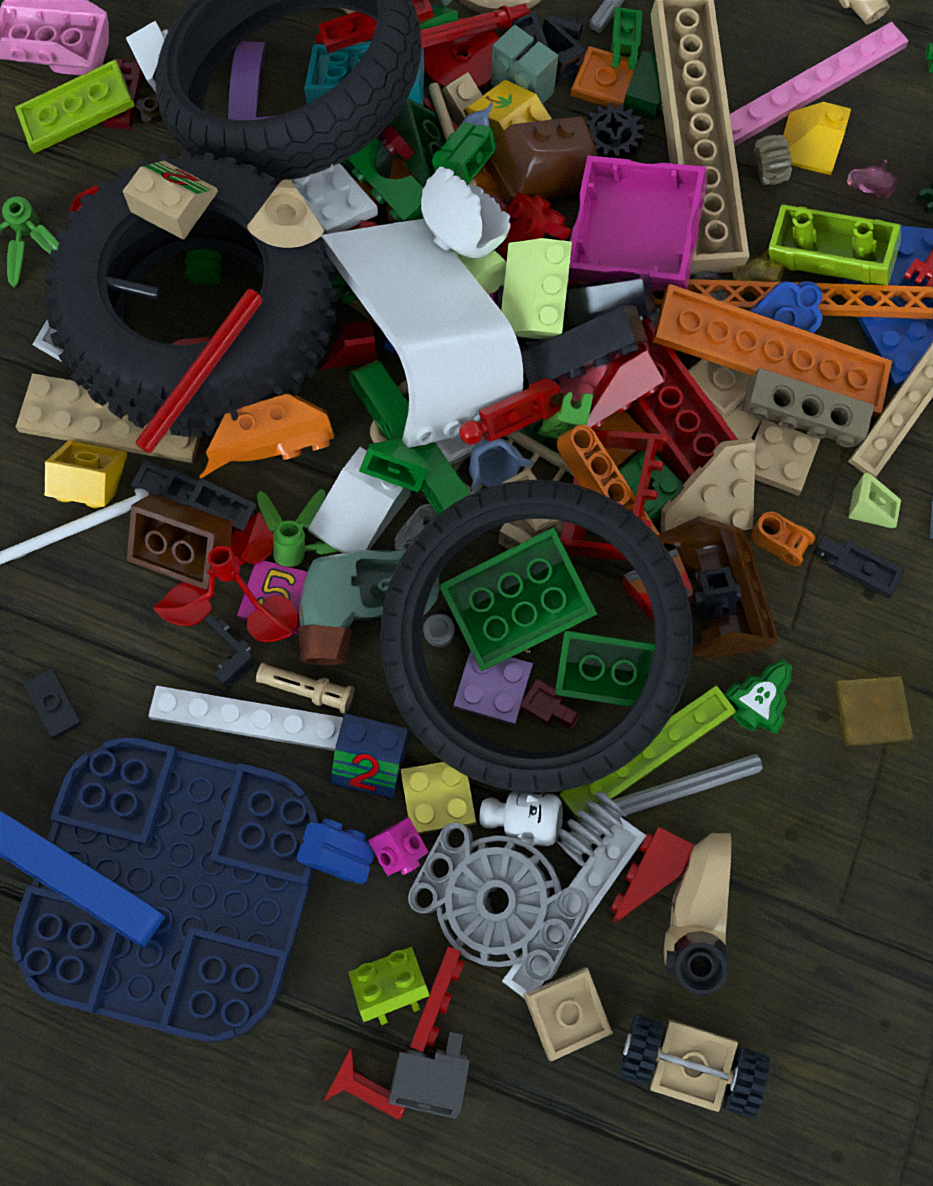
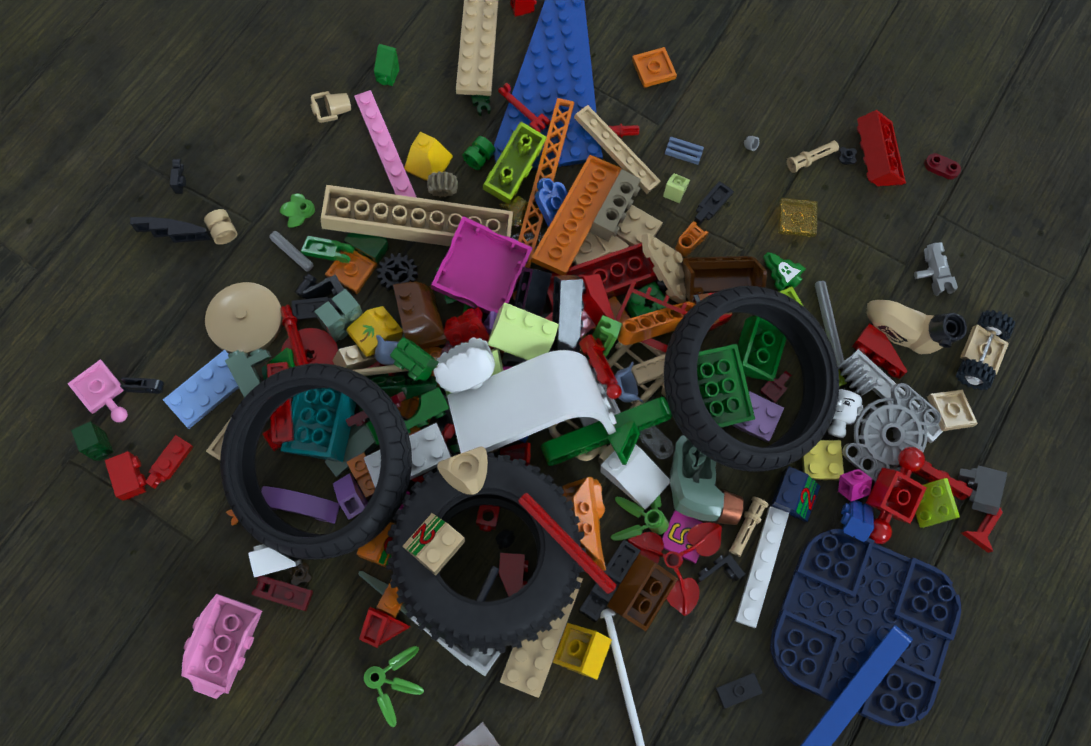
camera: 85 degrees left, 0 degrees up
lime tile [15,59,135,154] -> none
black brick [693,566,741,620] -> none
clear pink animal [847,160,899,199] -> none
none -> green wheel [462,136,496,170]
none -> red brick [866,447,927,544]
none -> light grey piece [914,242,958,296]

